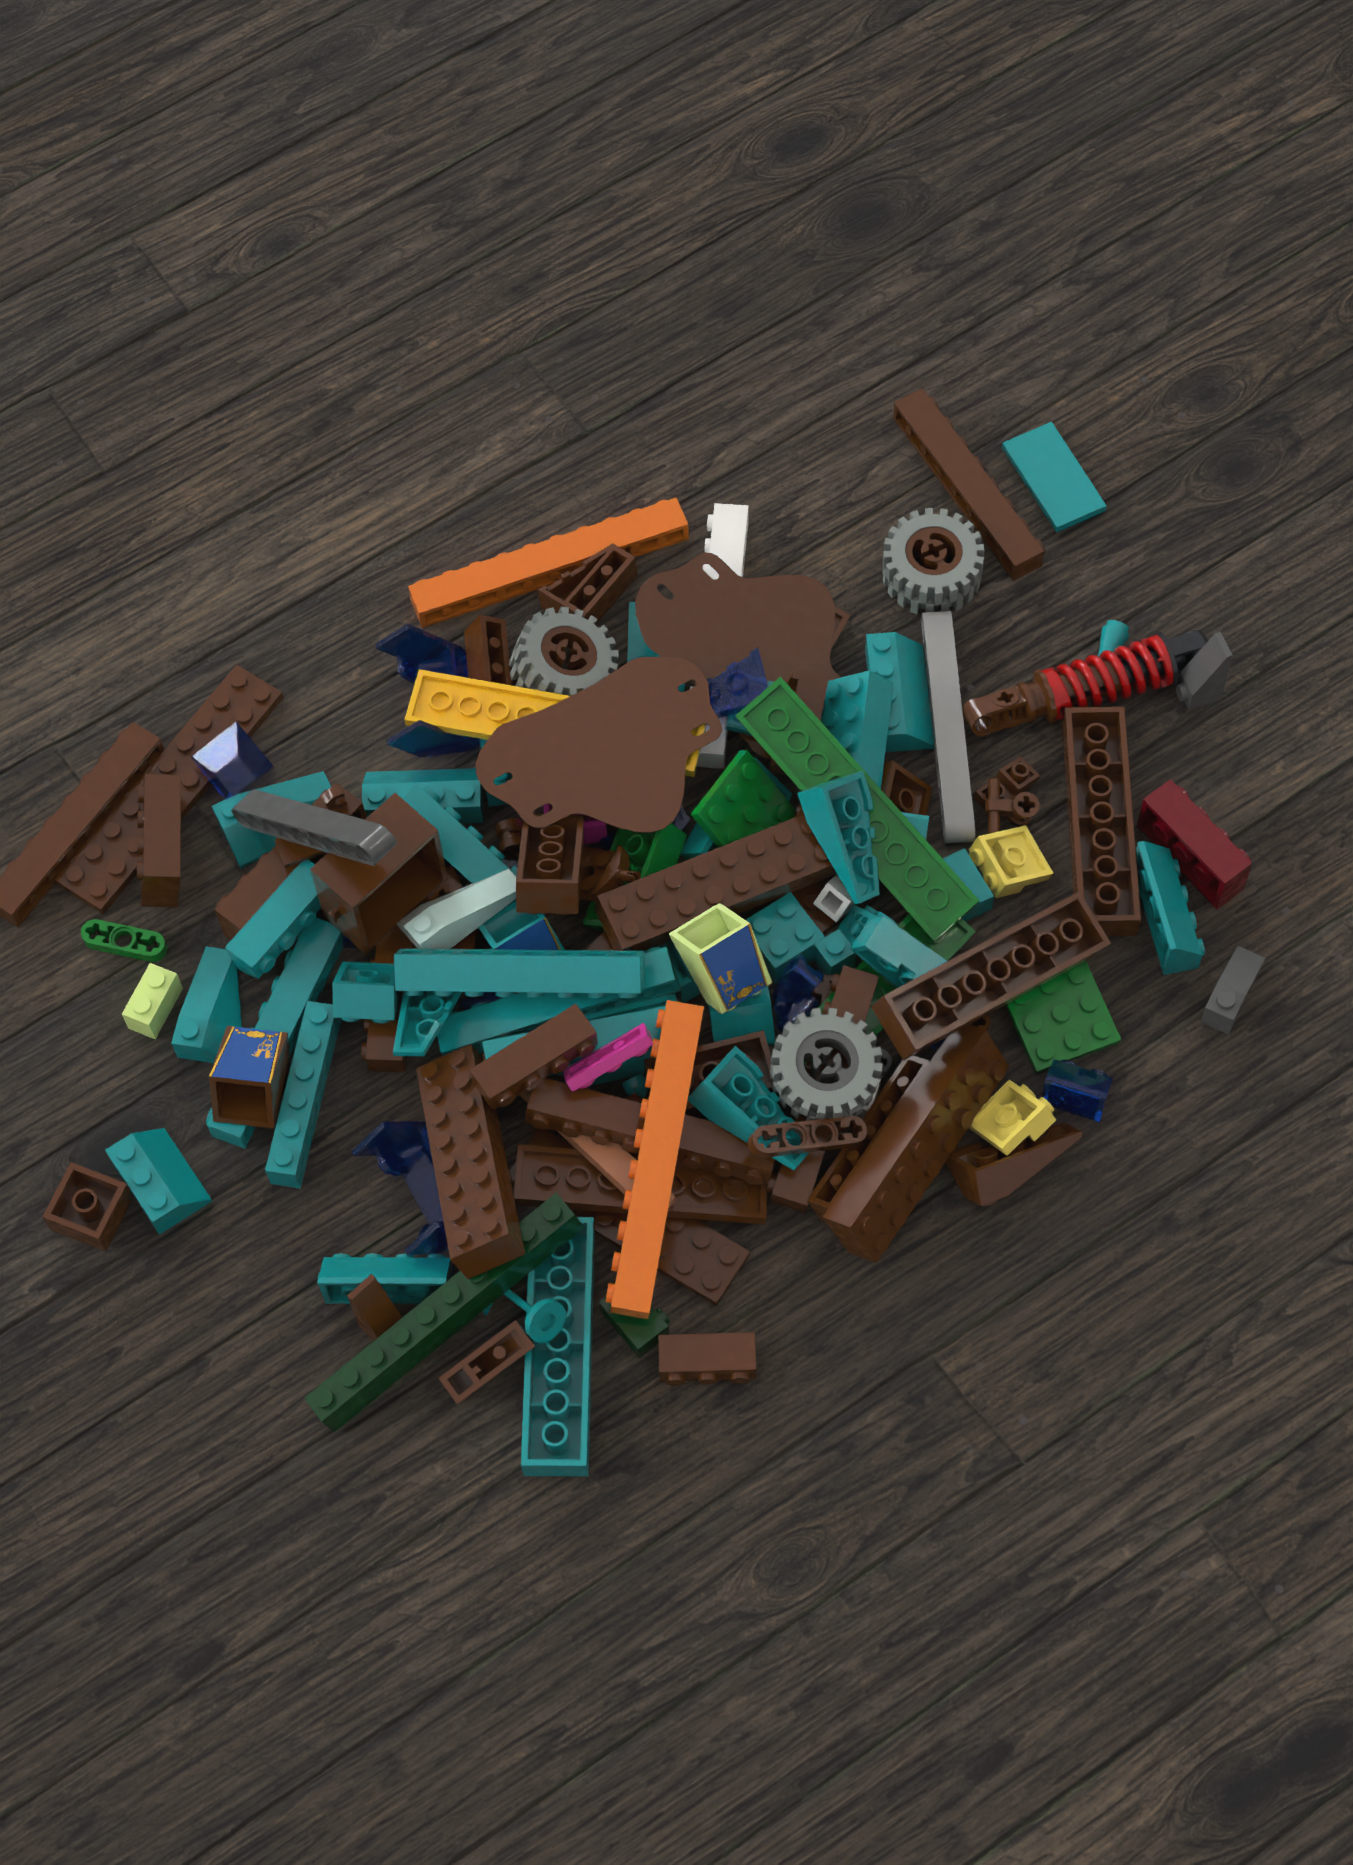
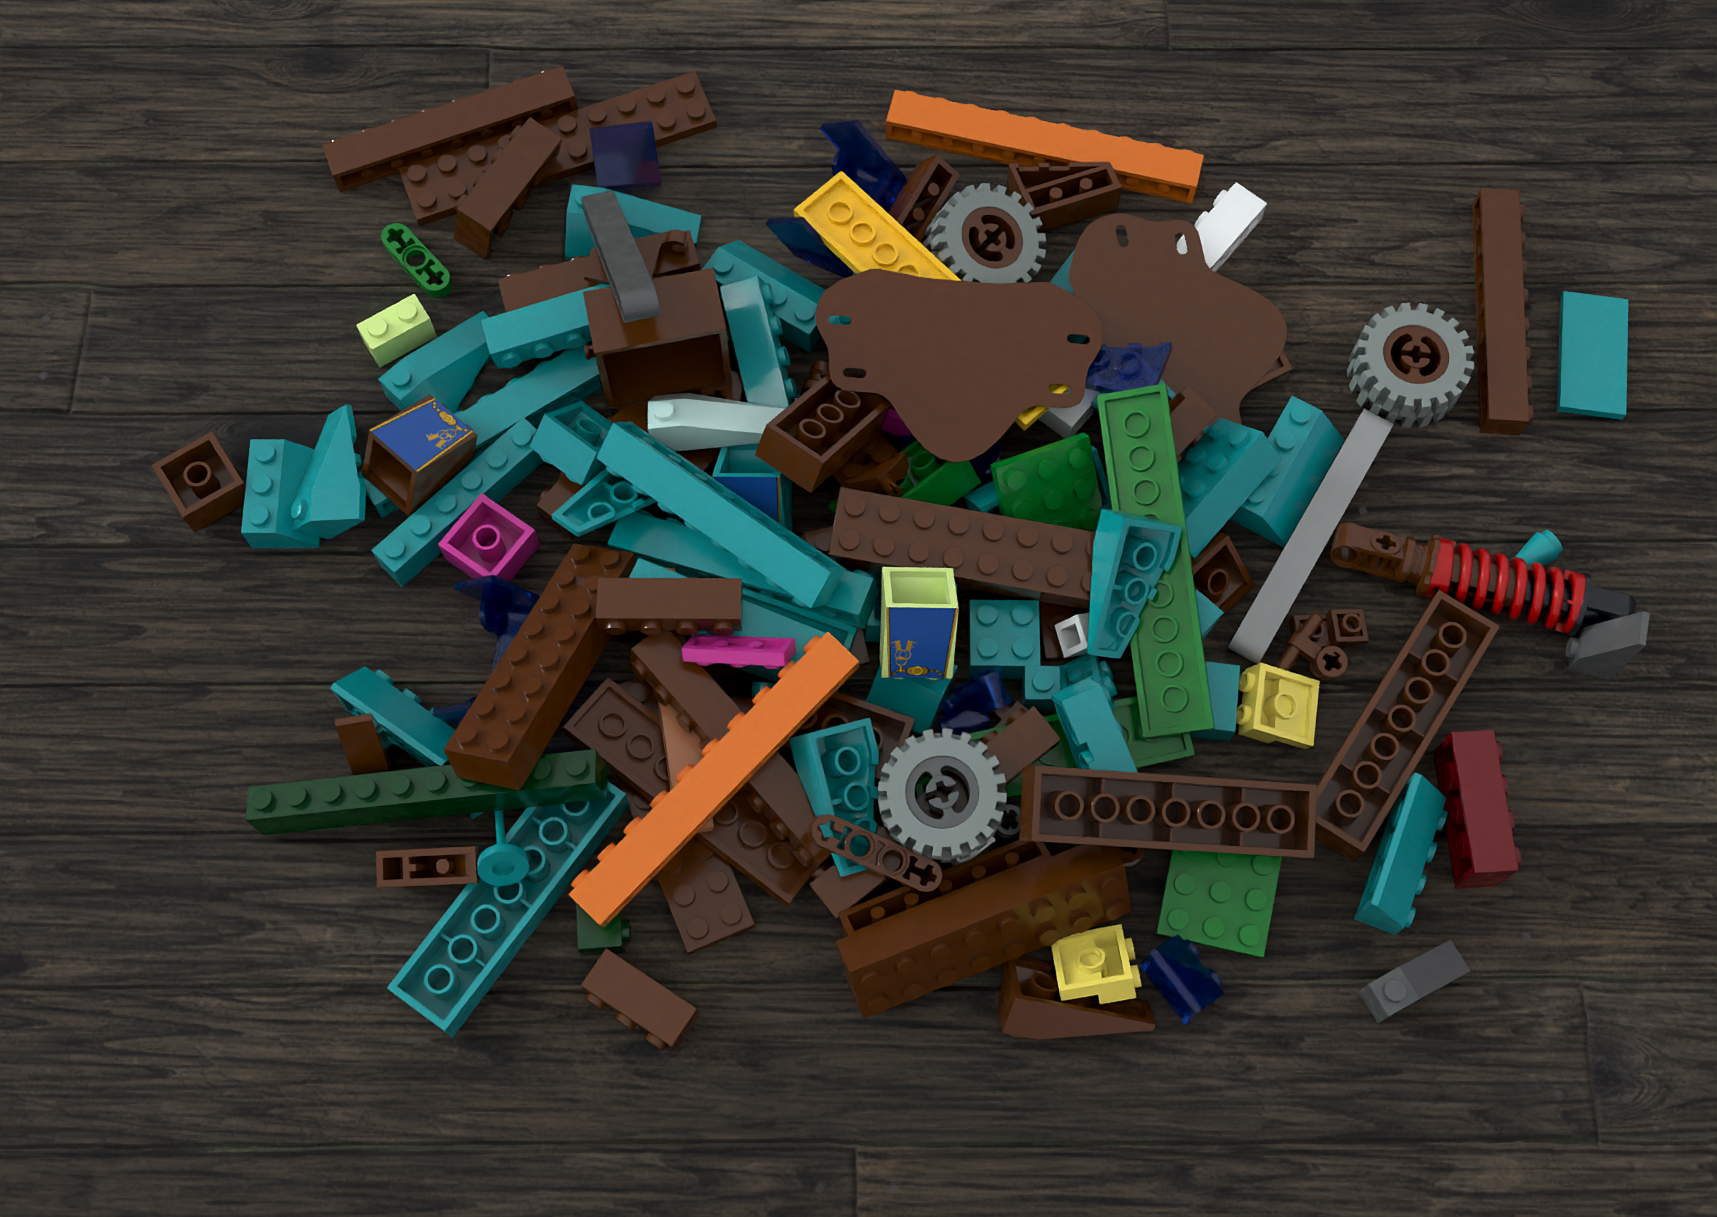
camera: 30 degrees right, 5 degrees up
none -> teal wedge [291,404,366,539]
none -> dark pink brick [438,493,540,596]

